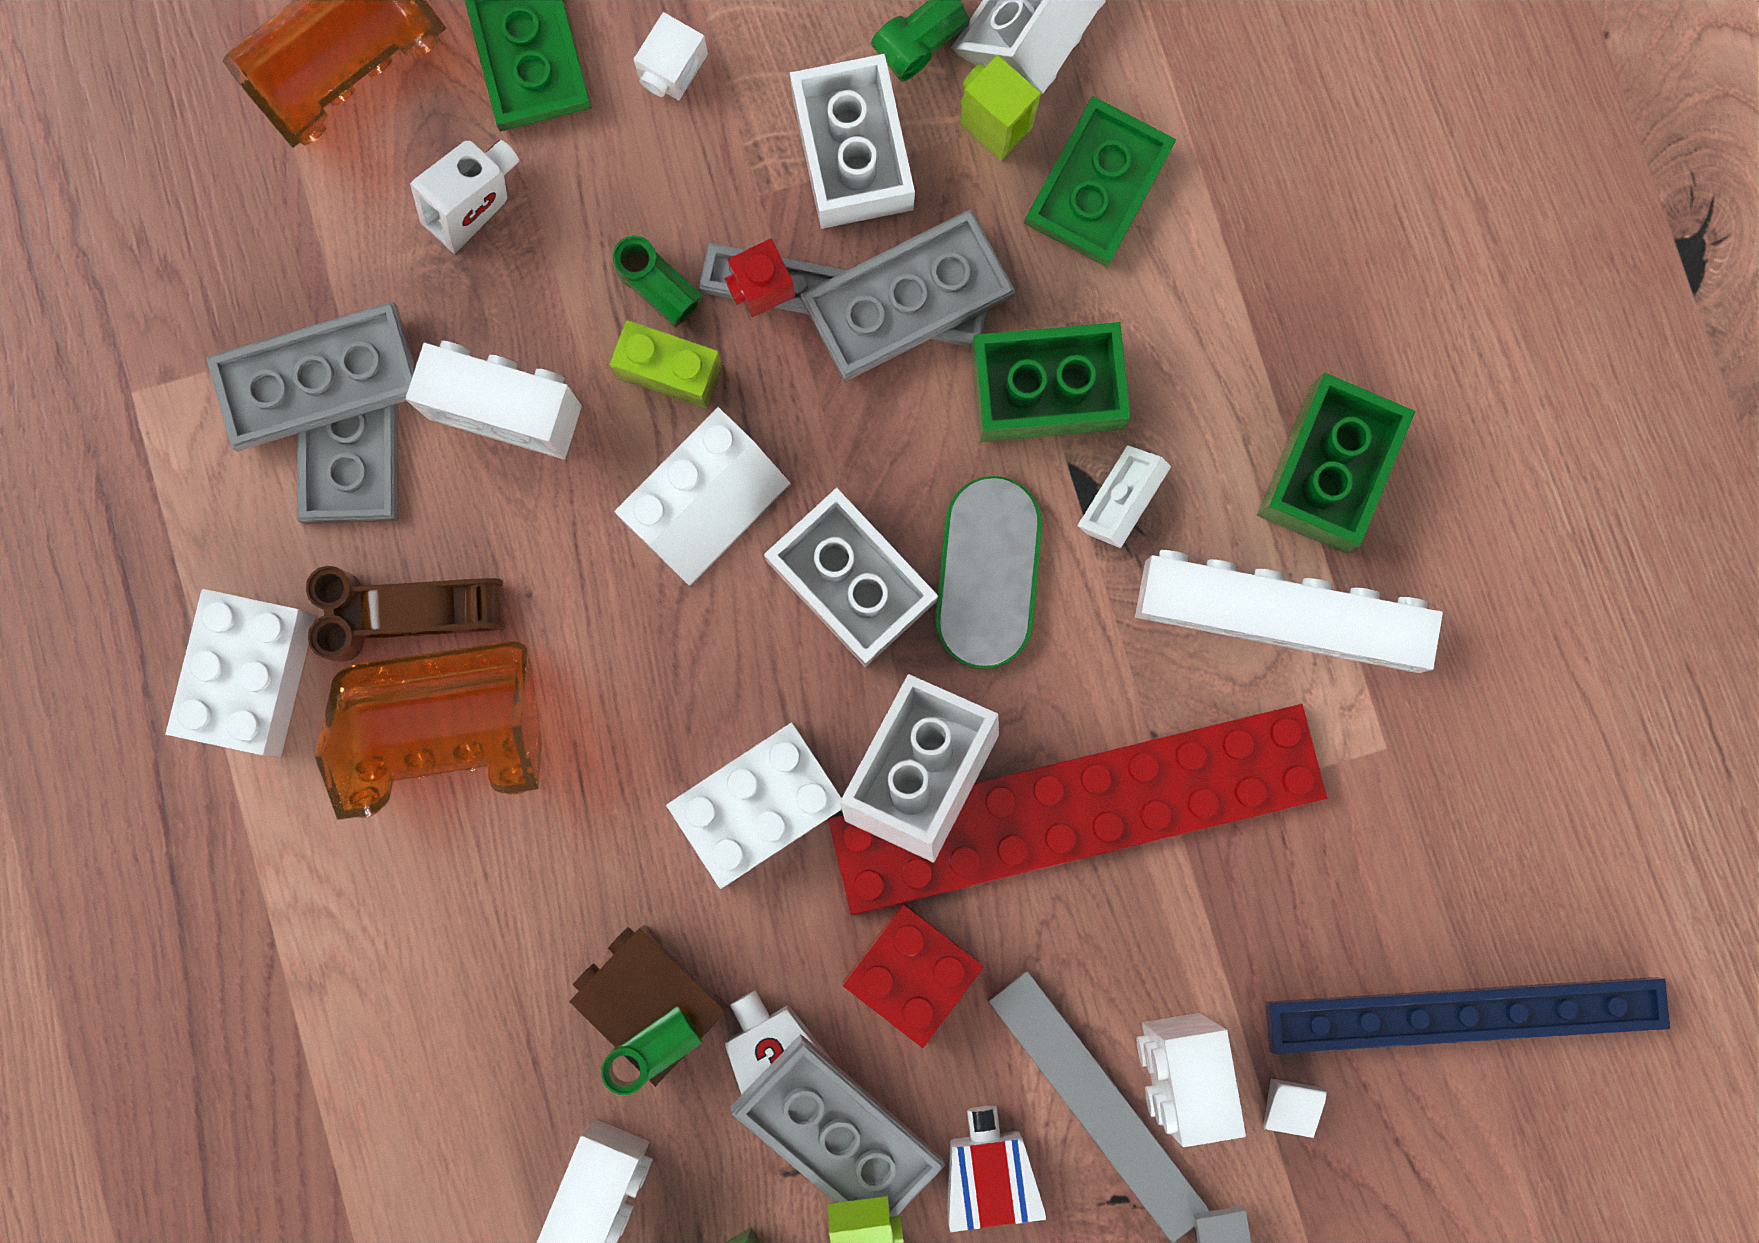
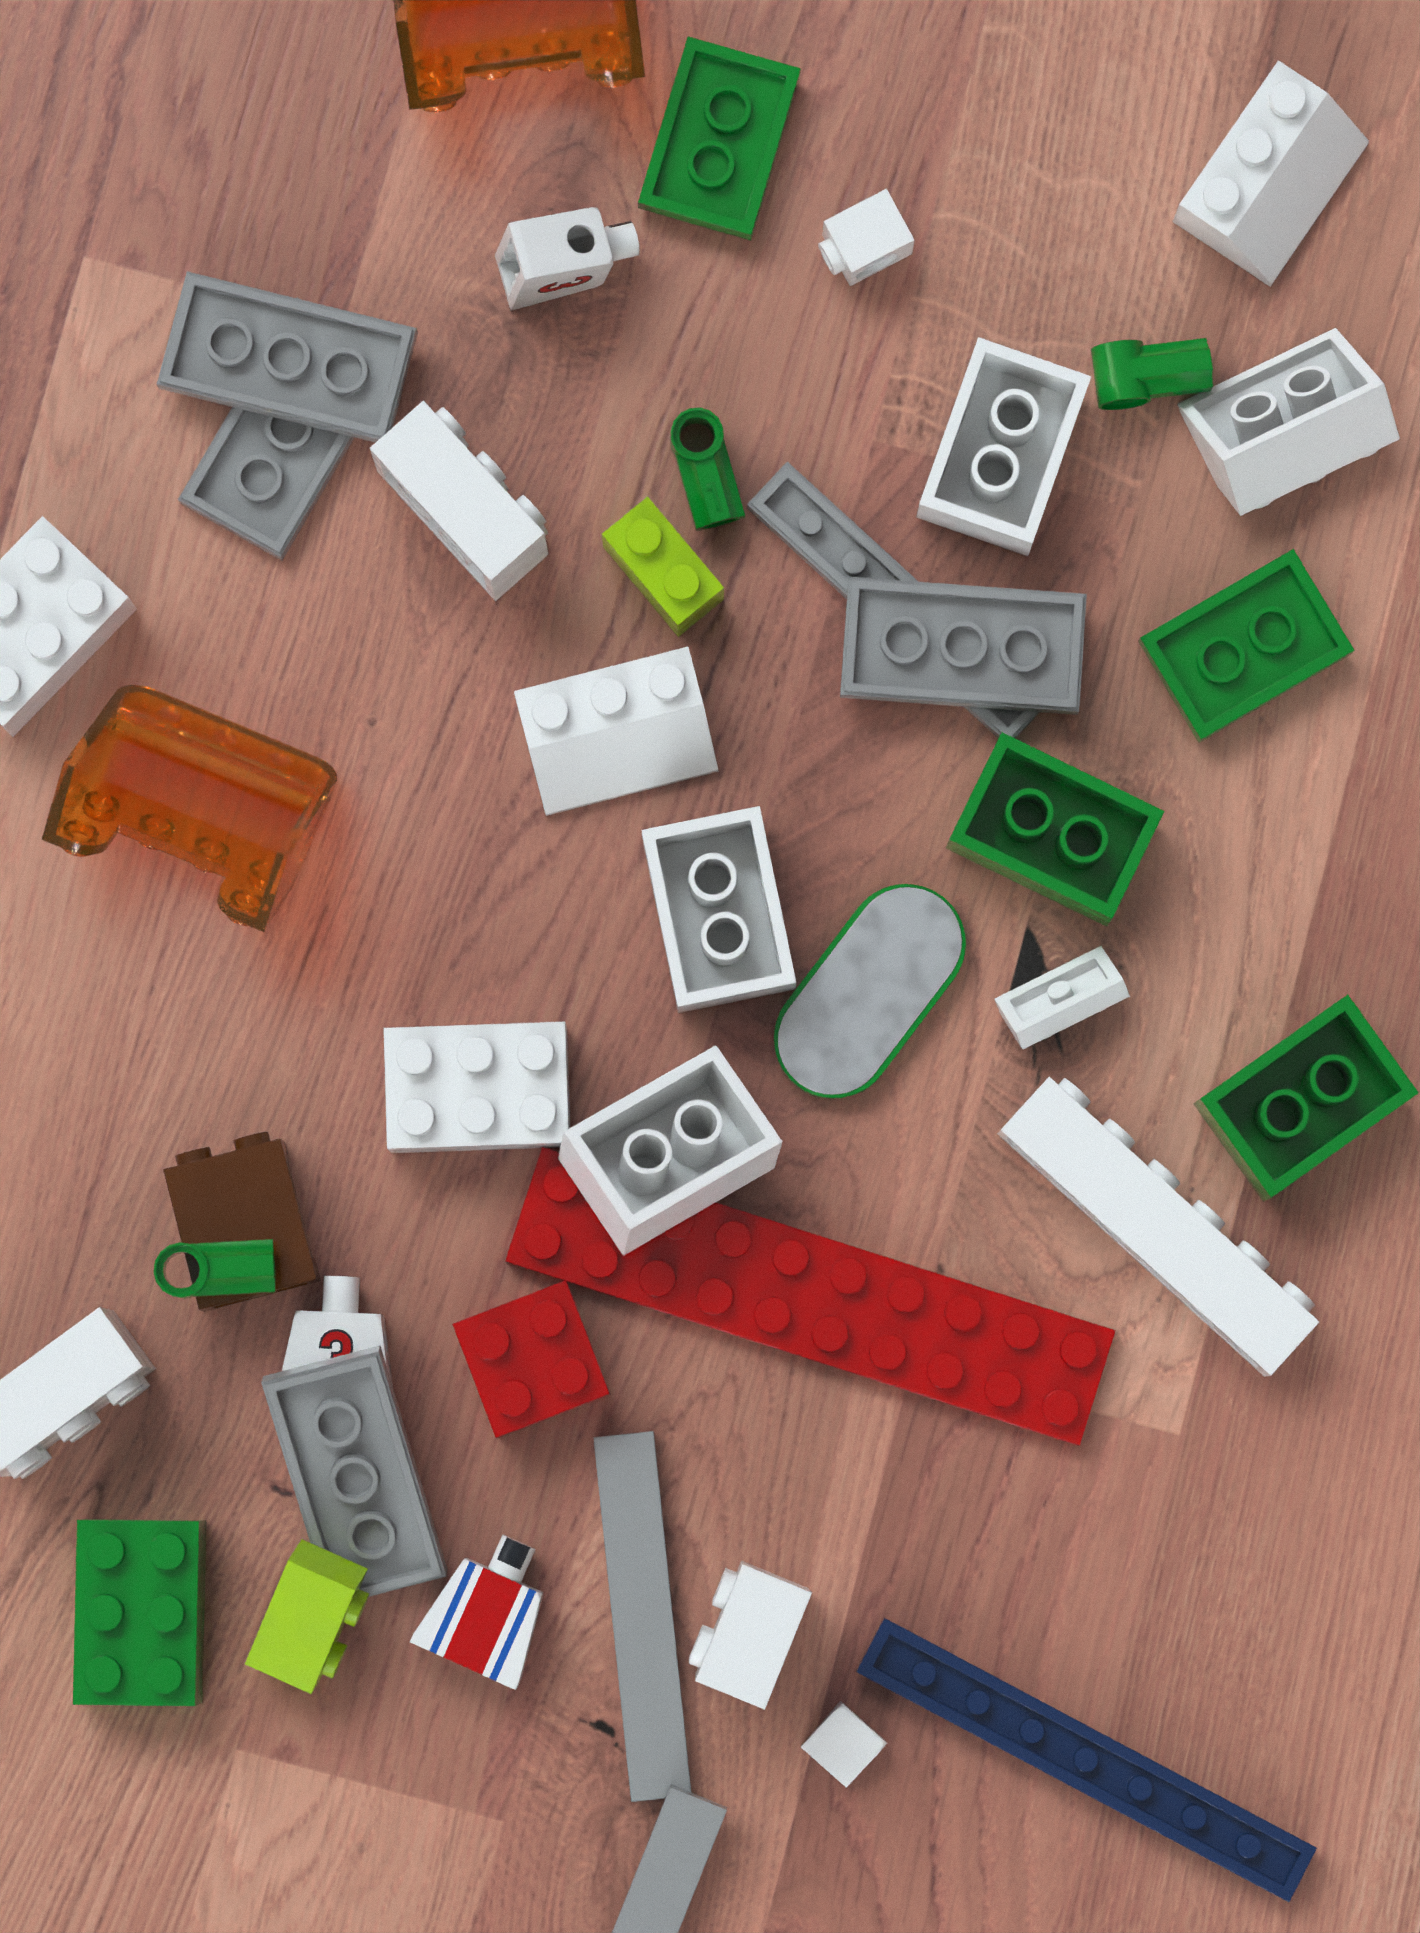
camera: 35 degrees right, 0 degrees up
reddish brown piece [306,566,506,662] -> none
red brick [724,238,795,317] -> none
lime brick [960,54,1041,161] -> none

